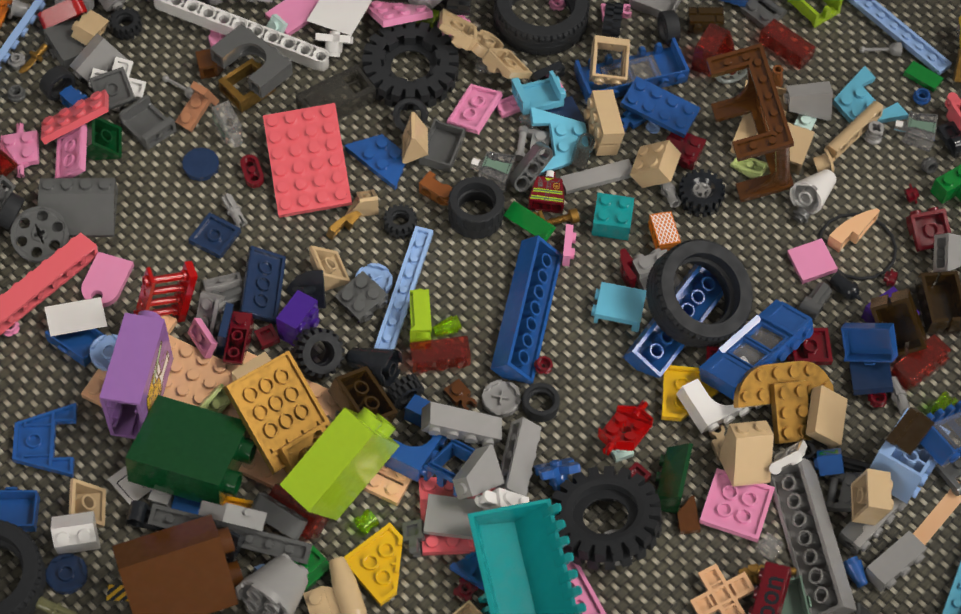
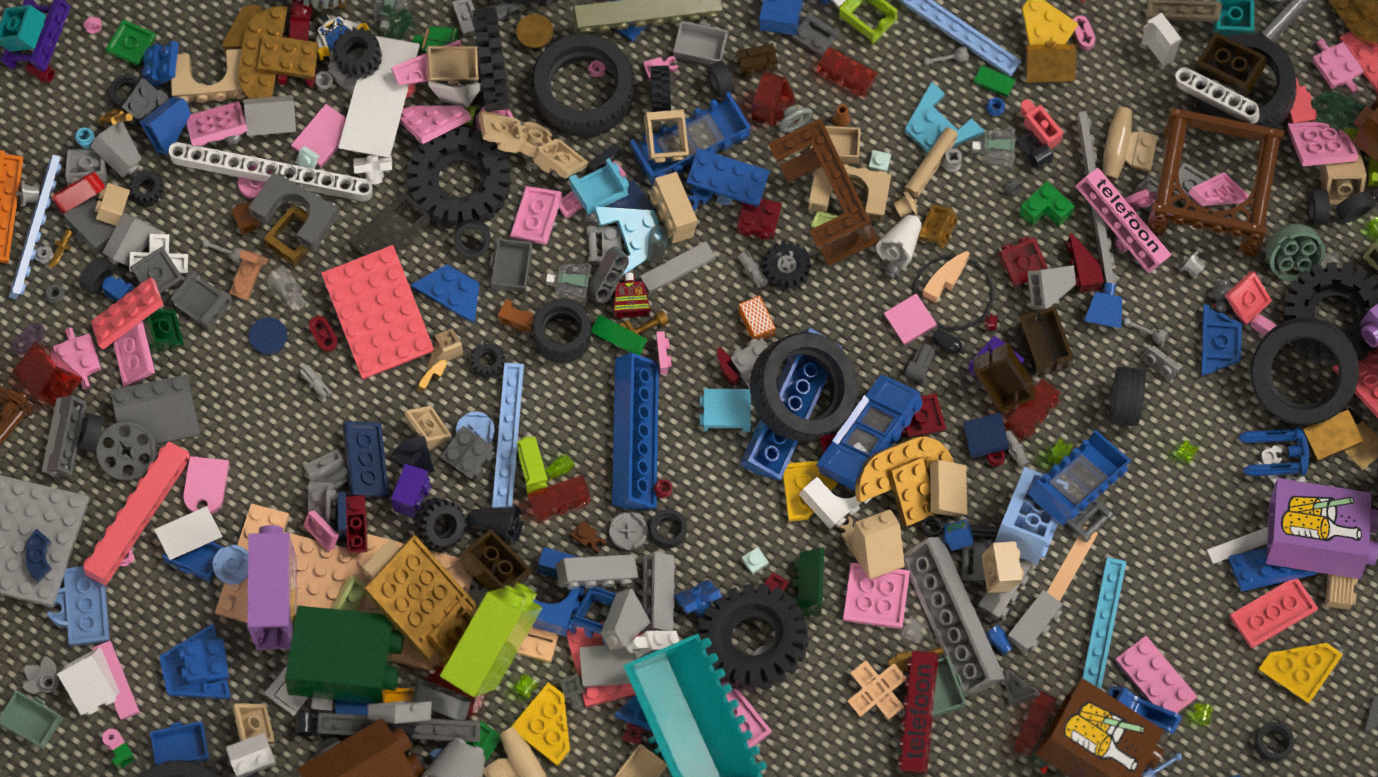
camera: 10 degrees left, 10 degrees up
red fence [133,261,198,323] -> none
dark blue tile [188,212,241,259] -> none
dark red plate [254,324,280,350] -> none
black tyre [386,374,425,409] -> none
tan slope [402,112,428,164] -> none
teal brick [591,192,634,241] -> none
red plate [598,400,653,455] -> none
tan brick [630,140,681,188] -> none
reddish brown tile [676,496,701,534] -> none
white plate [769,439,807,475] -> none
light grey slope [783,81,833,121] -> none
blue container [841,323,898,365] -> none
dark brown panel [886,407,935,455] -> none
dark red plate [904,184,919,204] -> none
none -> blue plate [179,638,229,685]
none -> pearl gold bracket [918,205,958,249]

